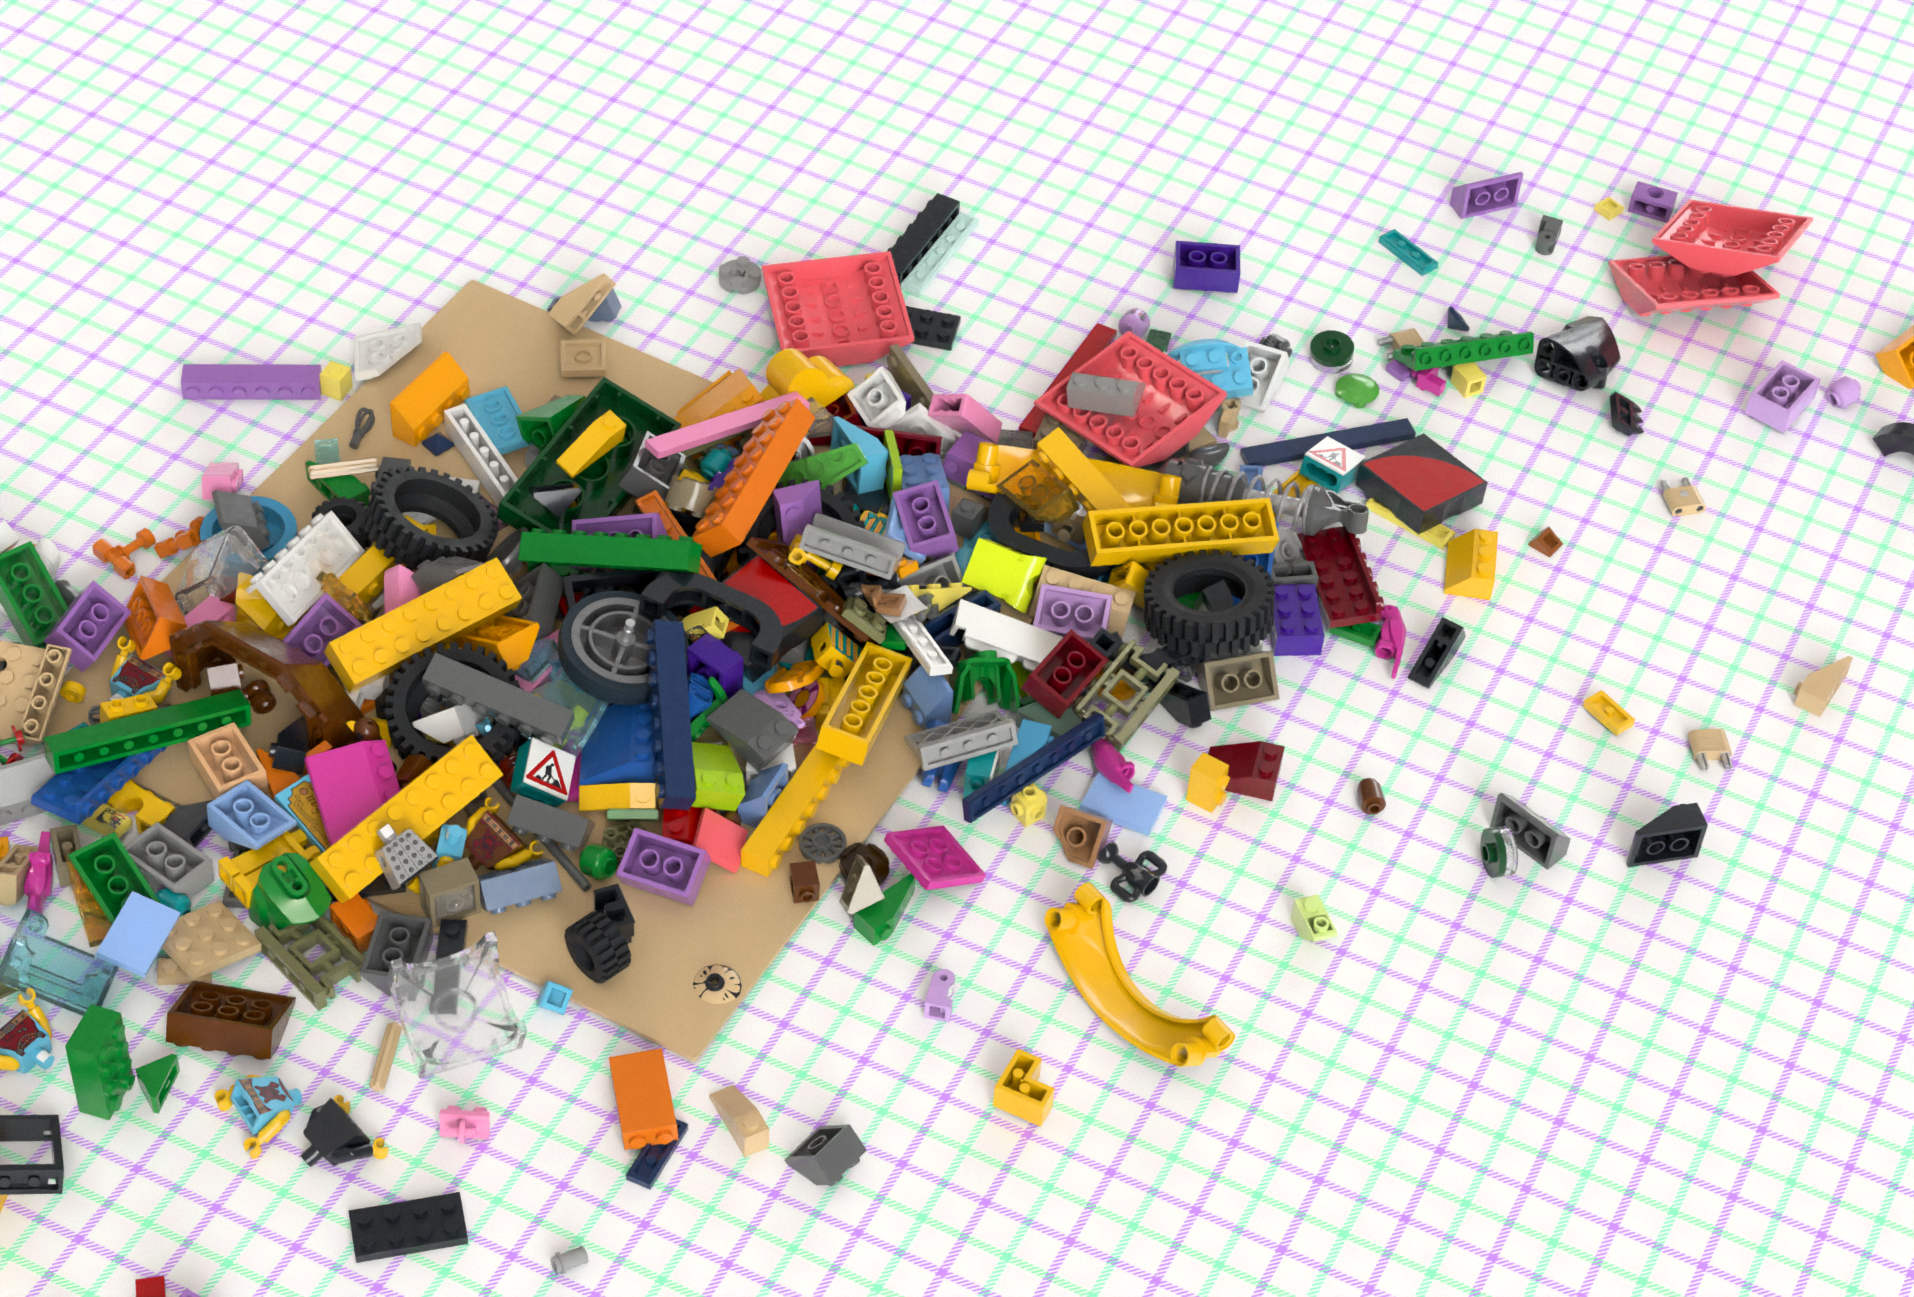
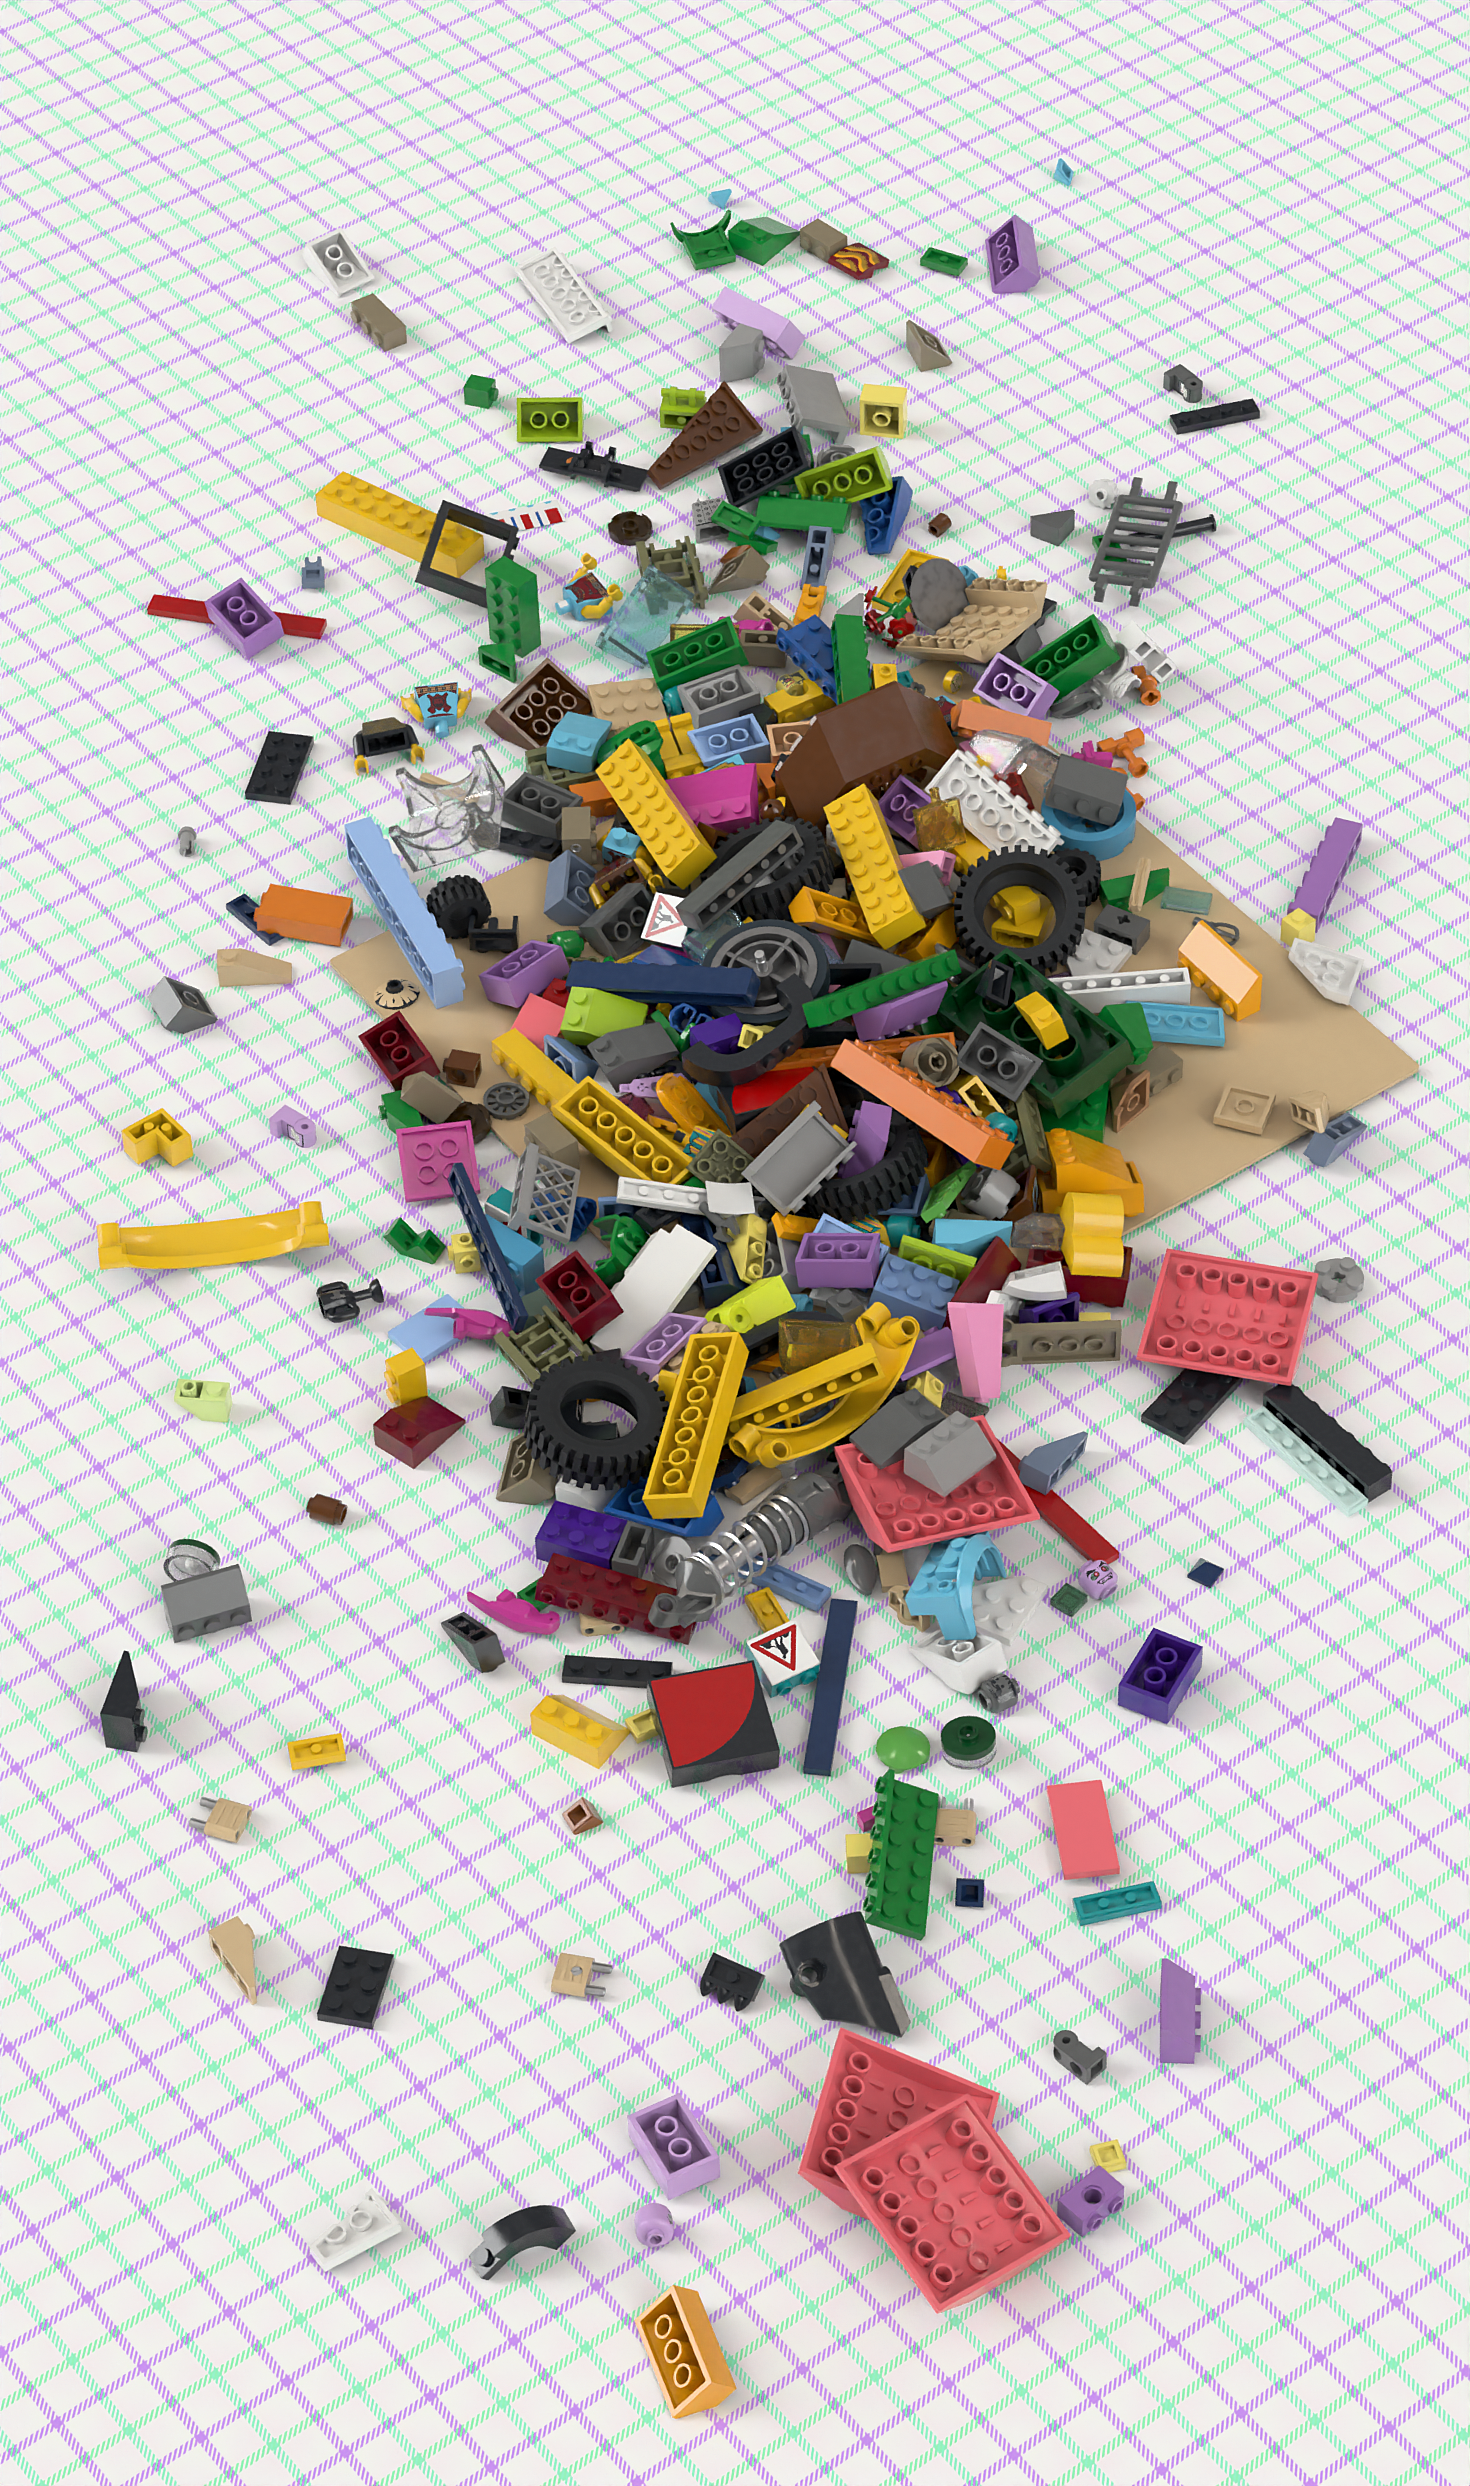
camera: 120 degrees right, 0 degrees up
light blue tile [96,891,181,978] -> none
bright pink brick [201,463,243,500] -> none
light grey torso [374,823,439,890] -> none
bright pink hips [439,1105,490,1143] -> none
bright pink tile [645,391,810,459] -> none
medium nougat slope [861,584,907,616] -> none
medium nougat slope [1053,805,1113,869] -> none
black brick [1089,627,1121,664] -> none
none -> black plate [317,1945,395,2030]
none -> light blue brick [344,816,465,1009]
none -> dark red brick [358,1010,441,1092]
none -> green slope [383,1217,446,1264]
none -> dark tan brick [524,1112,580,1185]
none -> medium azure slope [547,712,612,774]
none -> black plate [562,1655,673,1688]
none -> dark grey slope [849,1388,946,1470]
none -> sand blue slope [1018,1431,1088,1495]
none -> coral tile [1047,1780,1120,1880]
none -> dark pink piece [1071,740,1113,768]
none -> dark blue slope [1187,1558,1224,1588]

